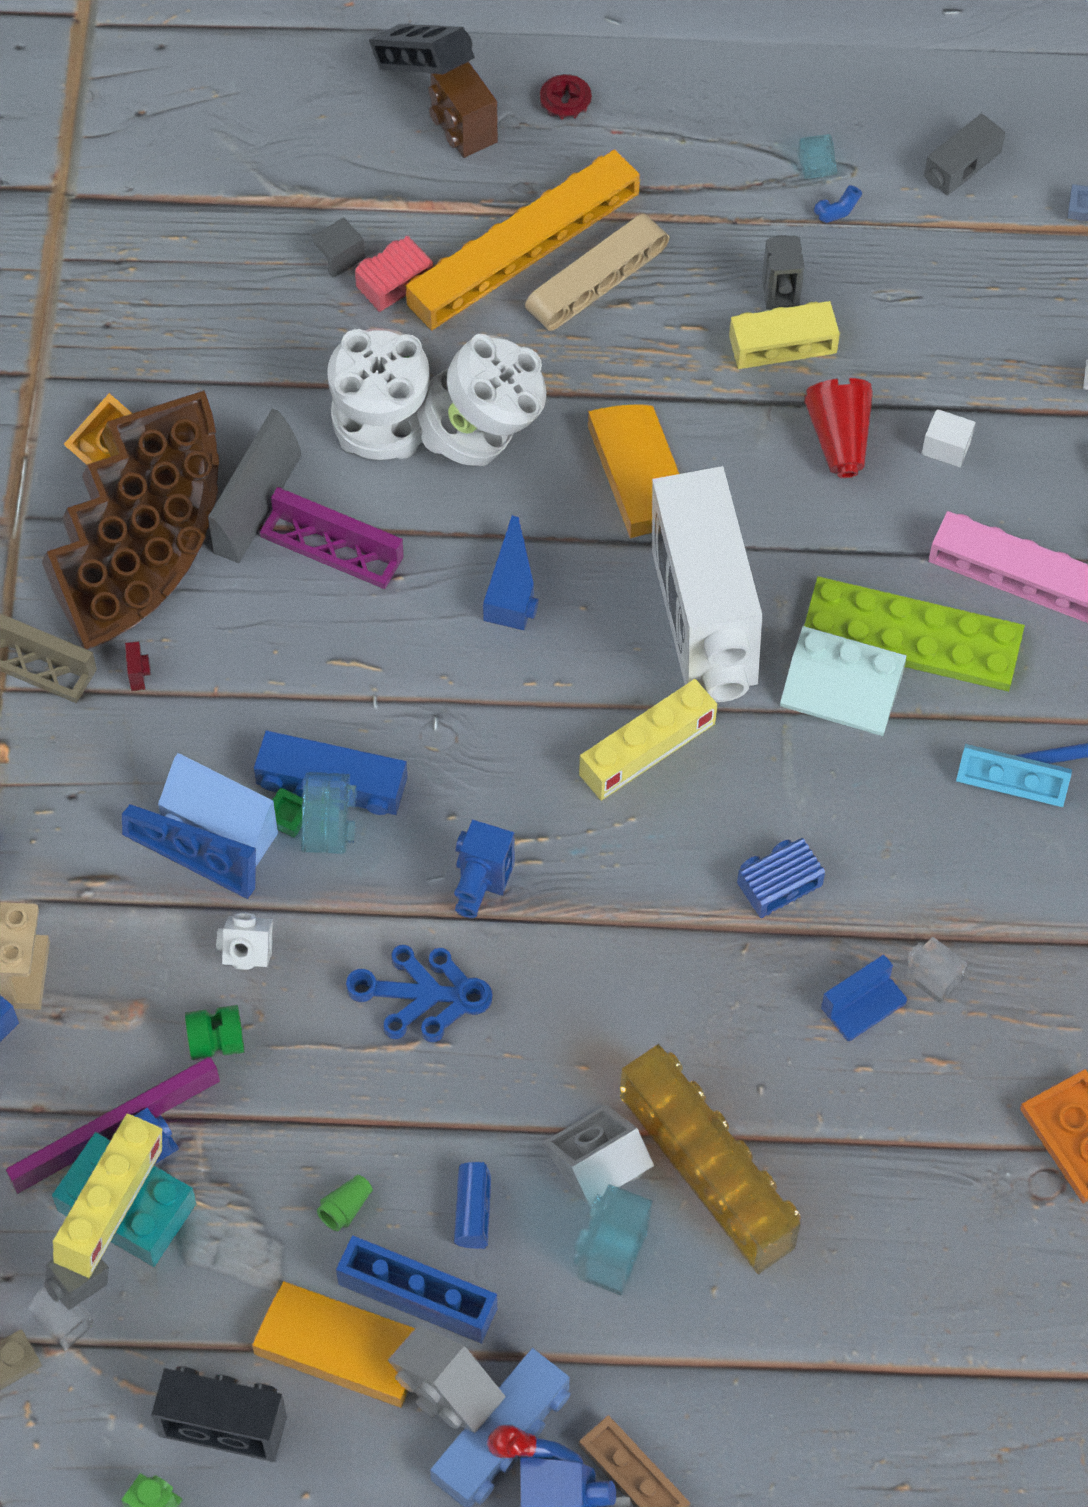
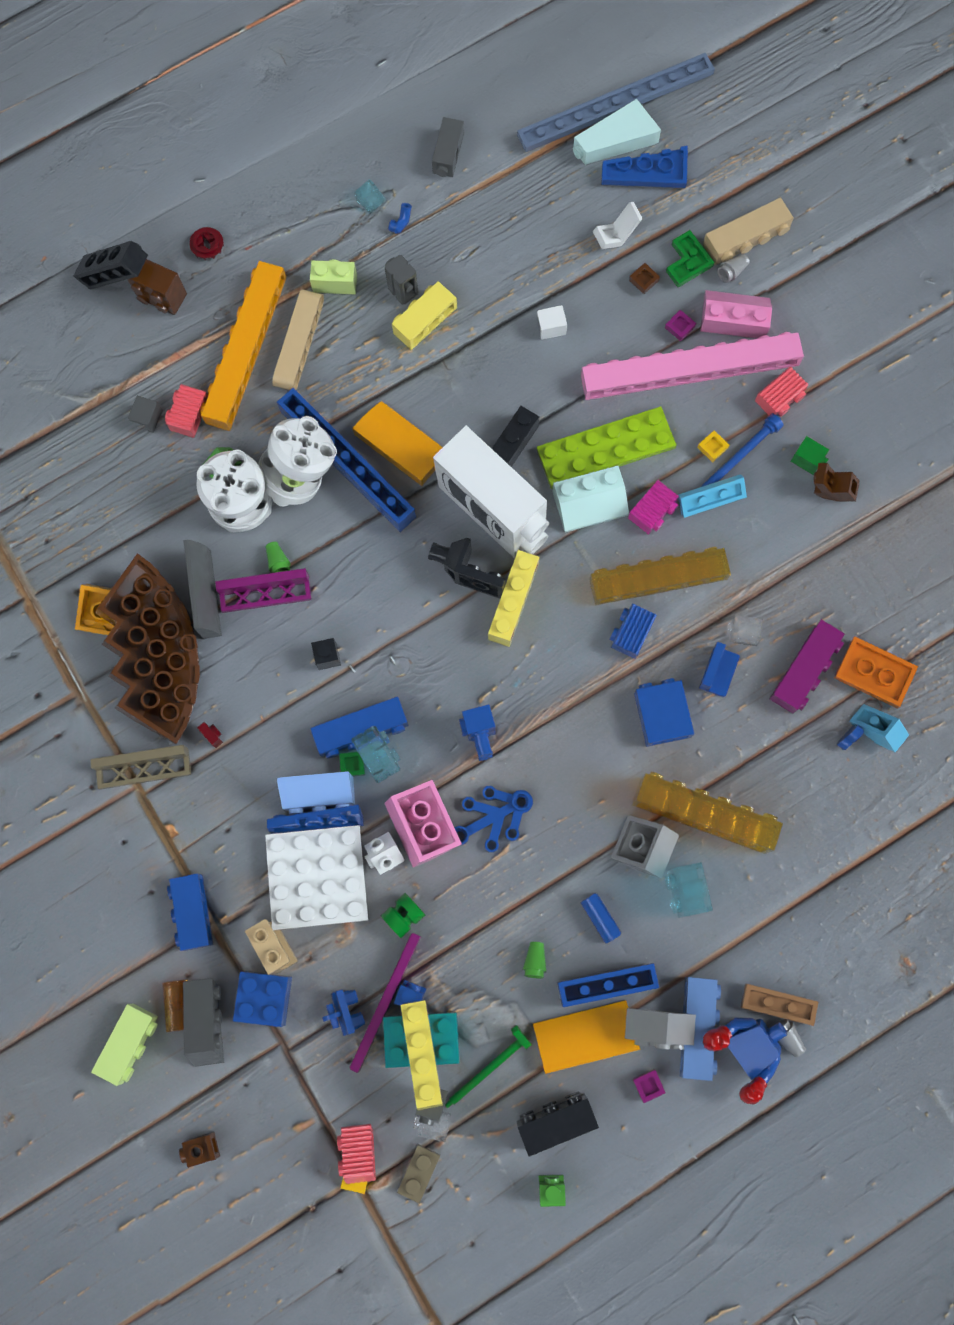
camera: 30 degrees left, 15 degrees up
blue slope [483,515,539,631] -> none
red cone [804,378,873,478] -> none
none -> bright green cone [265,542,291,573]
none -> white plate [265,825,368,931]
none -> blue brick [277,388,416,532]
none -> yellowish green brick [310,259,357,294]
none -> black brick [311,638,341,670]
none -> blue hips [322,989,365,1036]
none -> bright pink slope [384,780,462,868]
none -> black plate [428,538,505,599]
none -> green piece [445,1025,532,1108]
none -> black brick [491,406,540,467]
none -> clear yellow brick [590,547,731,605]
none -> dark pink brick [628,480,679,535]
none -> magenta plate [632,1069,666,1103]
none -> blue brick [634,678,694,747]
none -> yellow plate [697,430,730,463]
none -> magenta brick [769,619,845,714]
none -> blue tile [837,724,864,750]
none -> medium azure slope [850,704,909,752]

